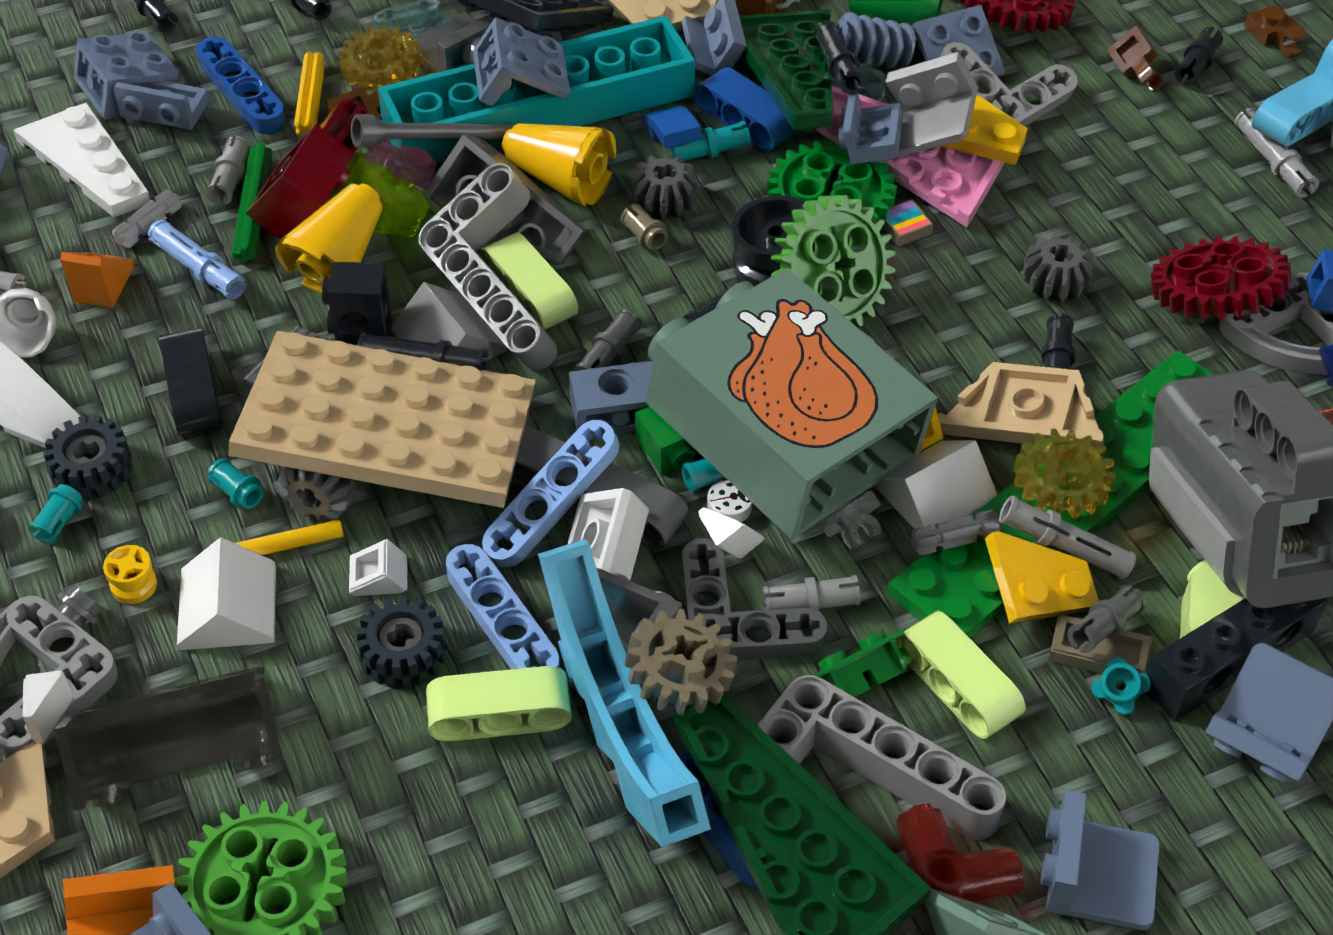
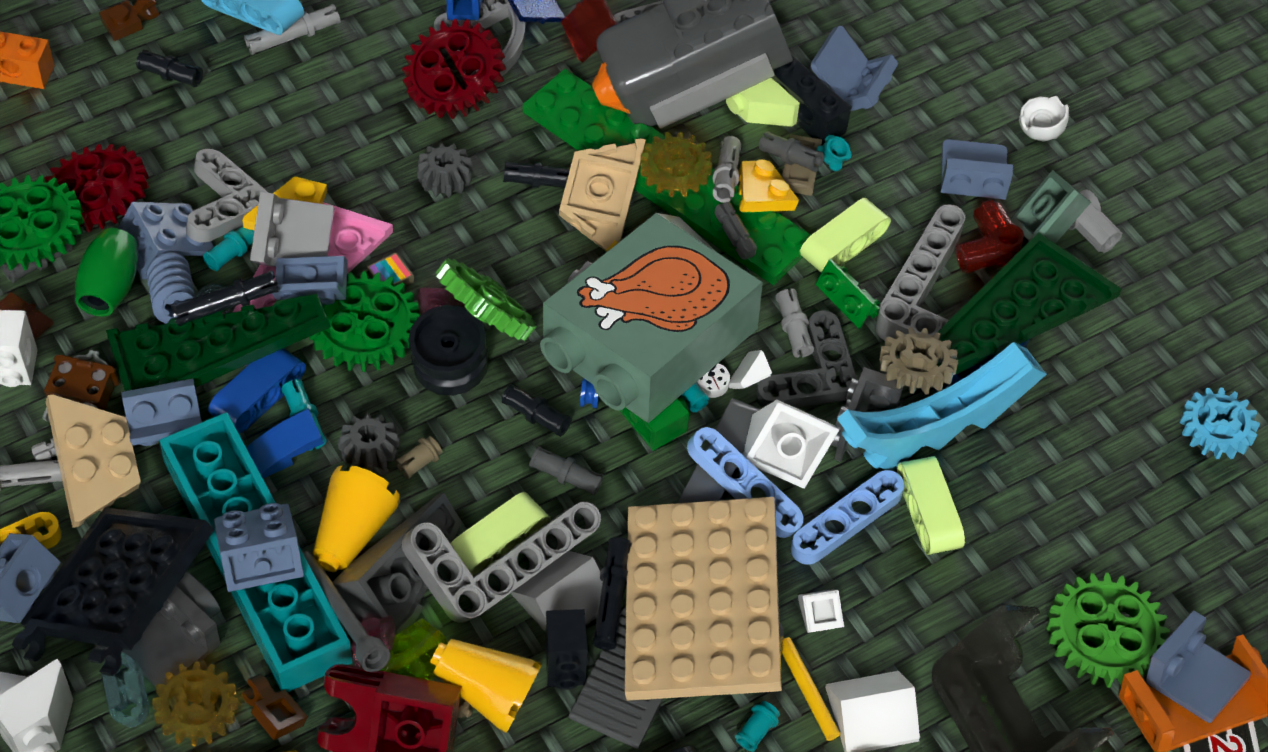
camera: 100 degrees left, 5 degrees up
black bush [356,596,446,689] -> none
sand blue brick [569,361,653,434] -> none
reddish brown plate [1107,26,1165,93] -> none

